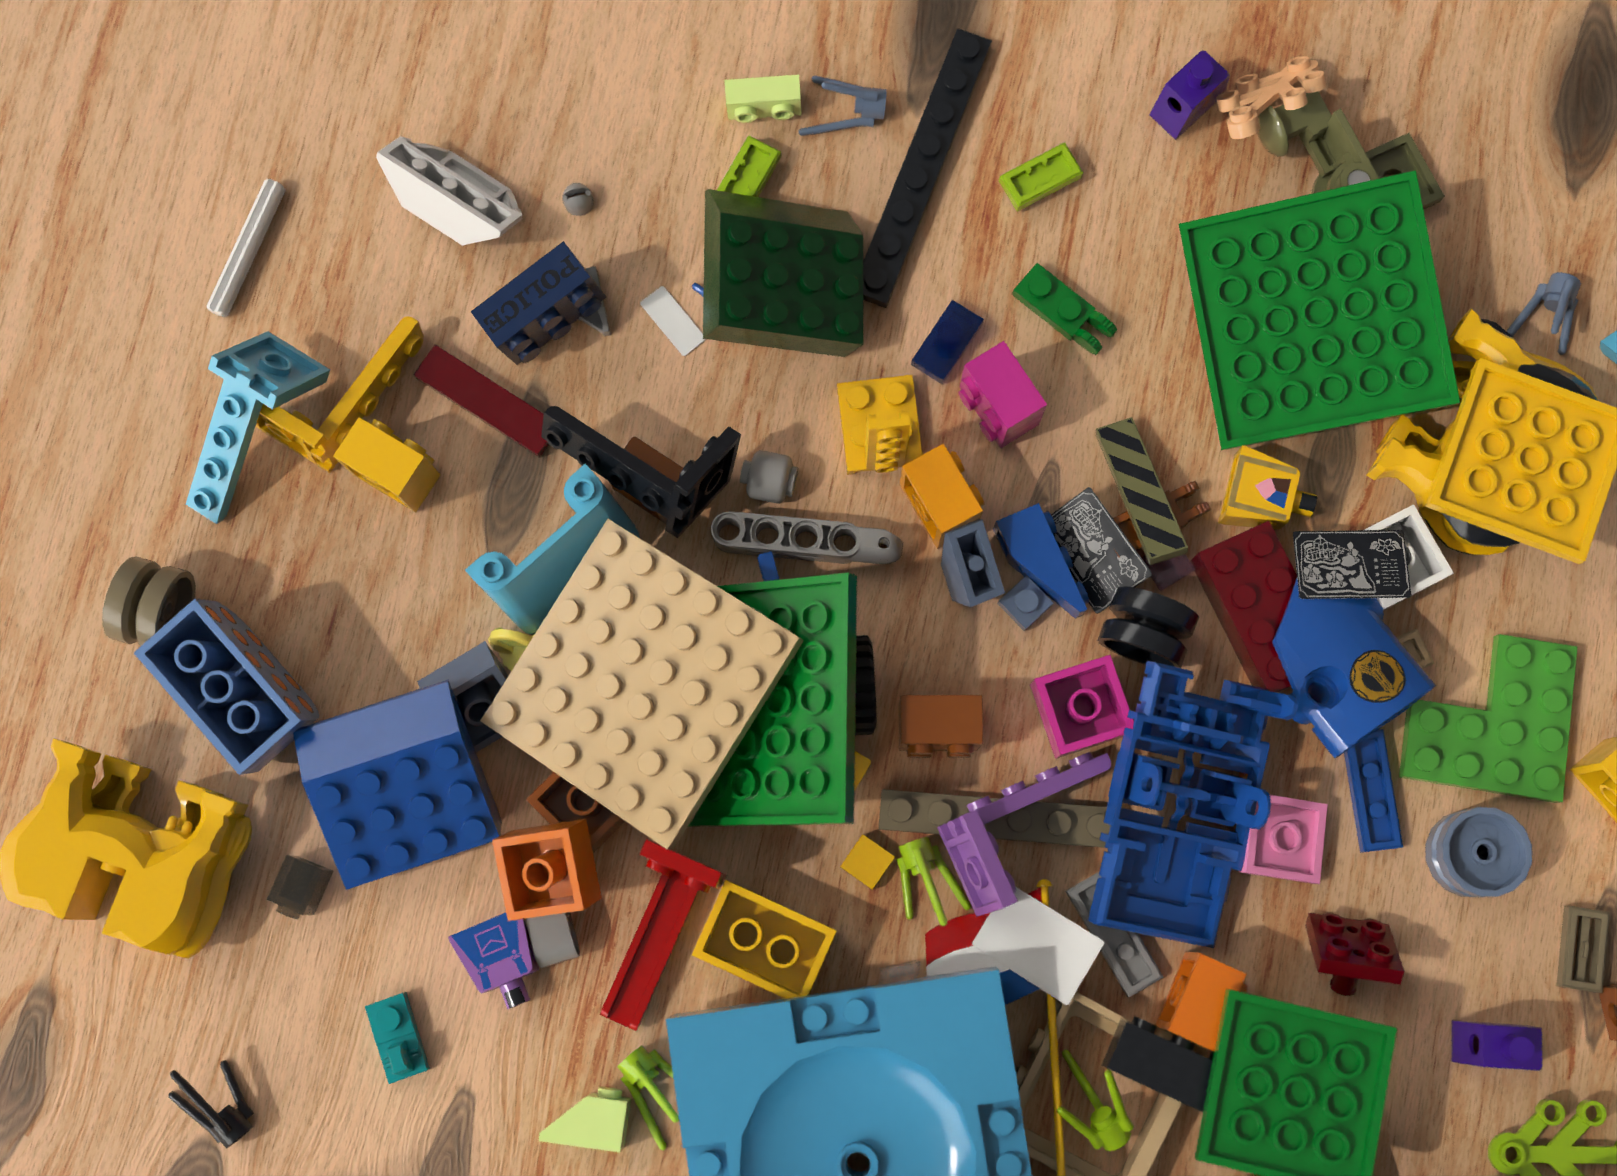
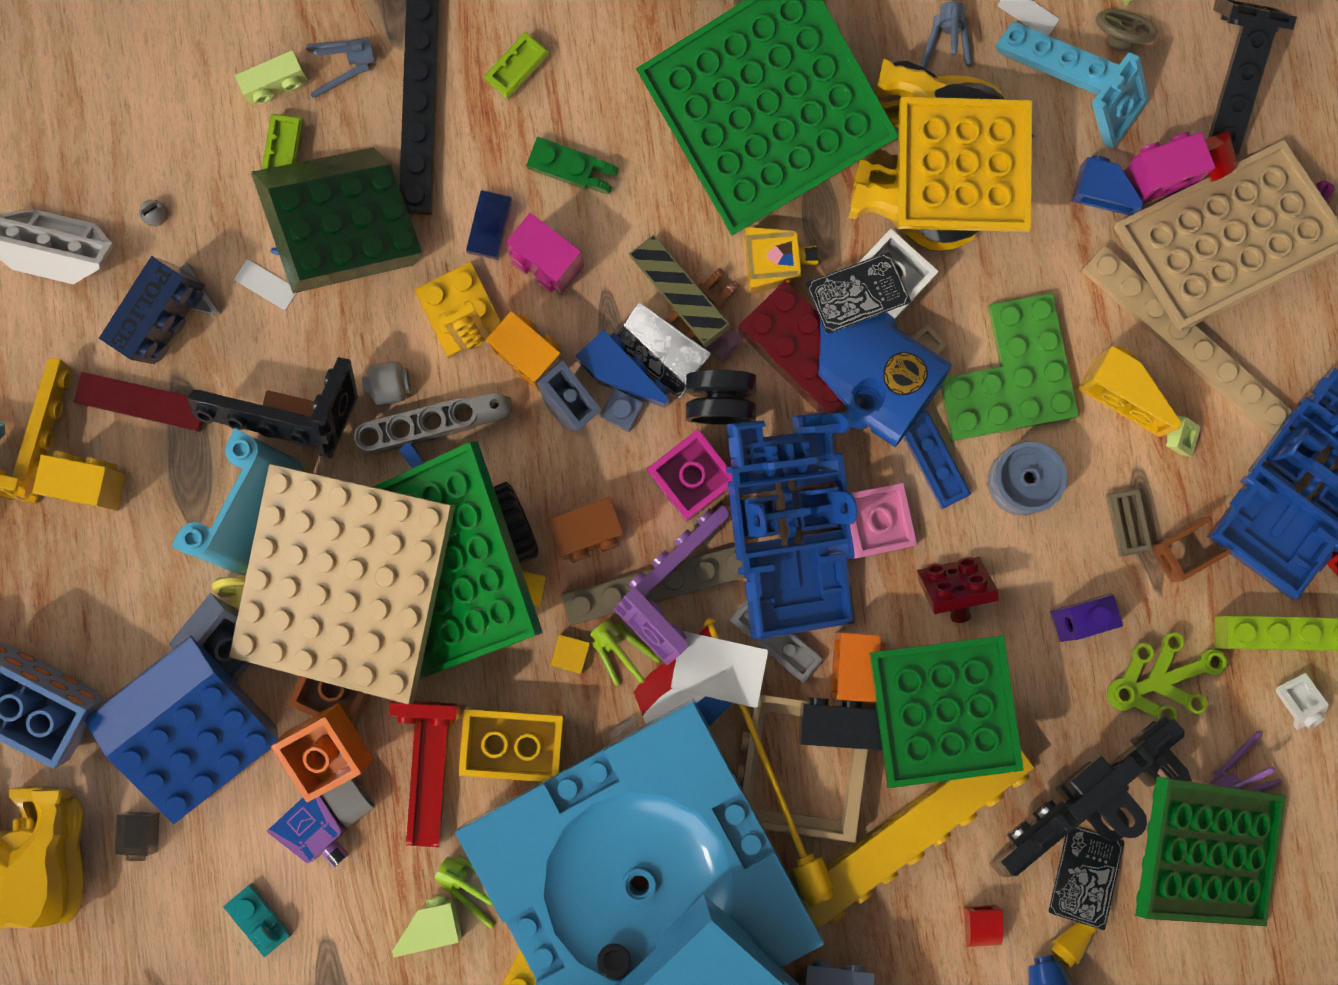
camera: 25 degrees left, 5 degrees up
lime plant [1057,1050,1134,1151] -> none

